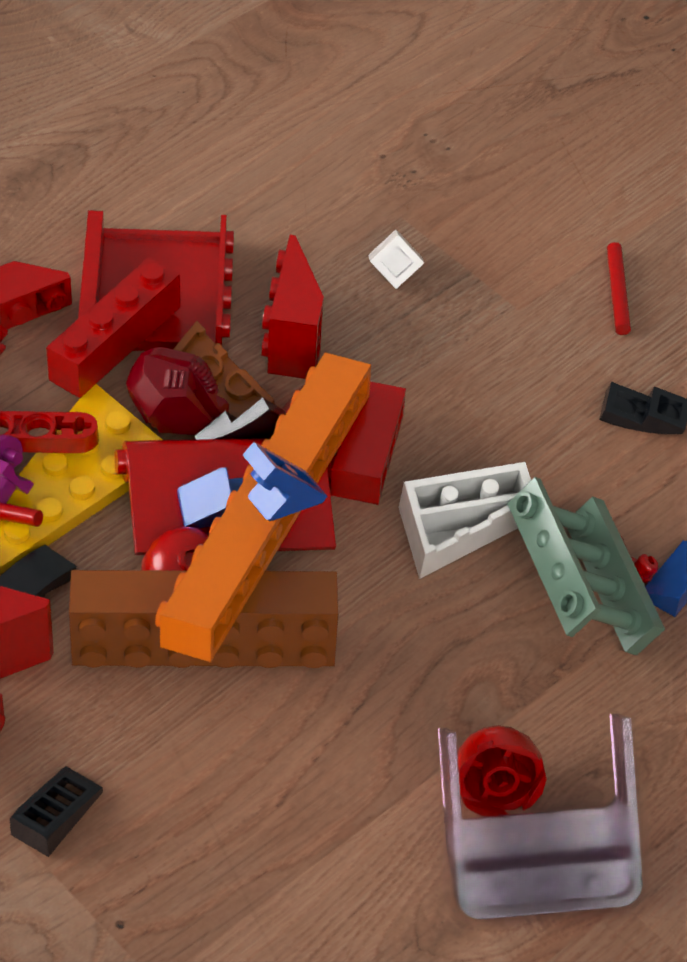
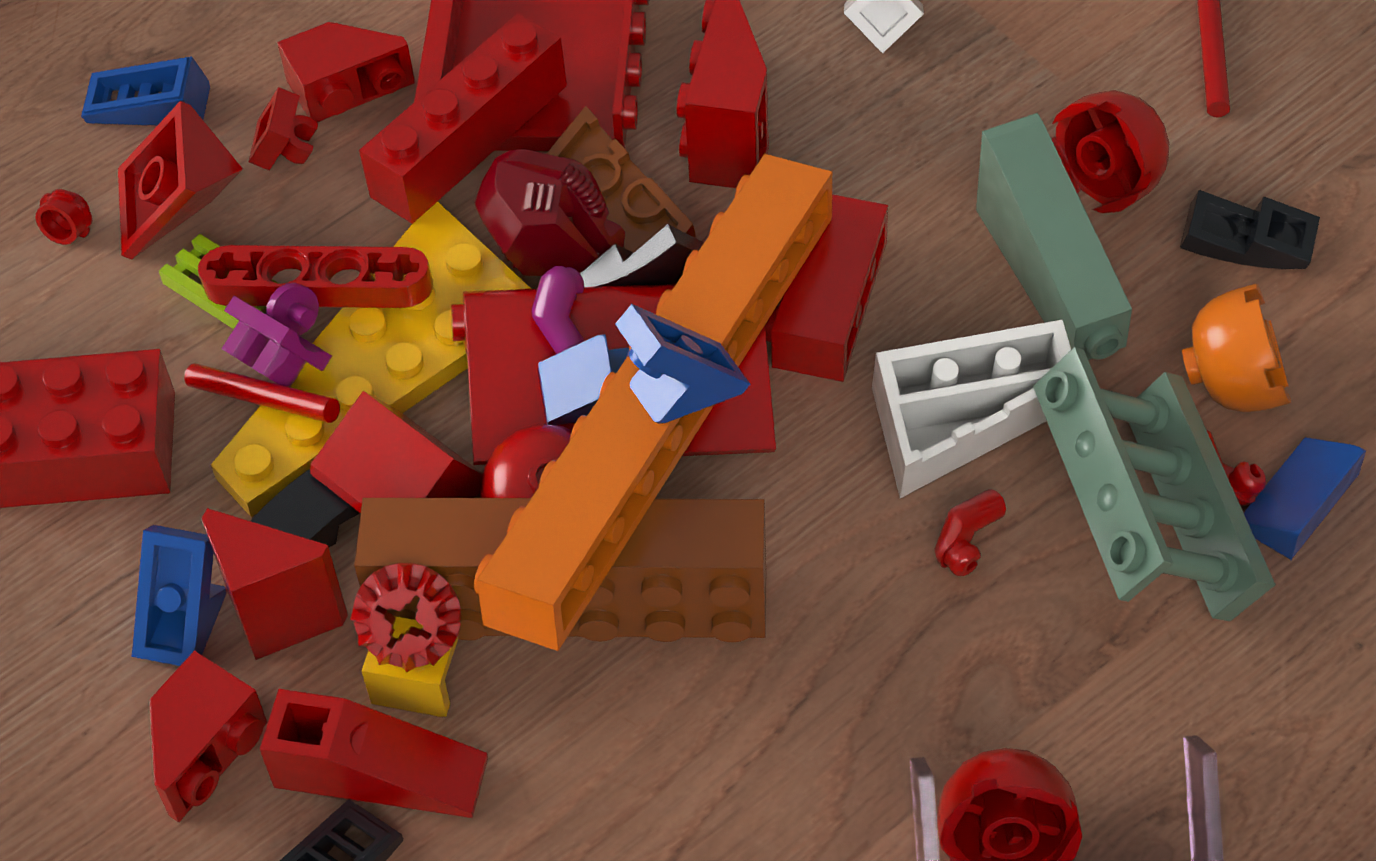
camera: 10 degrees right, 5 degrees up
none -> red slope [260,689,488,818]
none -> red slope [310,391,482,513]
none -> red gear [350,563,462,673]
none -> yellow panel [361,616,458,717]
none -> magenta arm [531,266,585,354]
none -> red arm [934,489,1006,576]
none -> sand green slope [976,113,1132,360]
none -> red cylinder [1052,90,1170,213]
none -> orange cylinder [1182,284,1291,412]

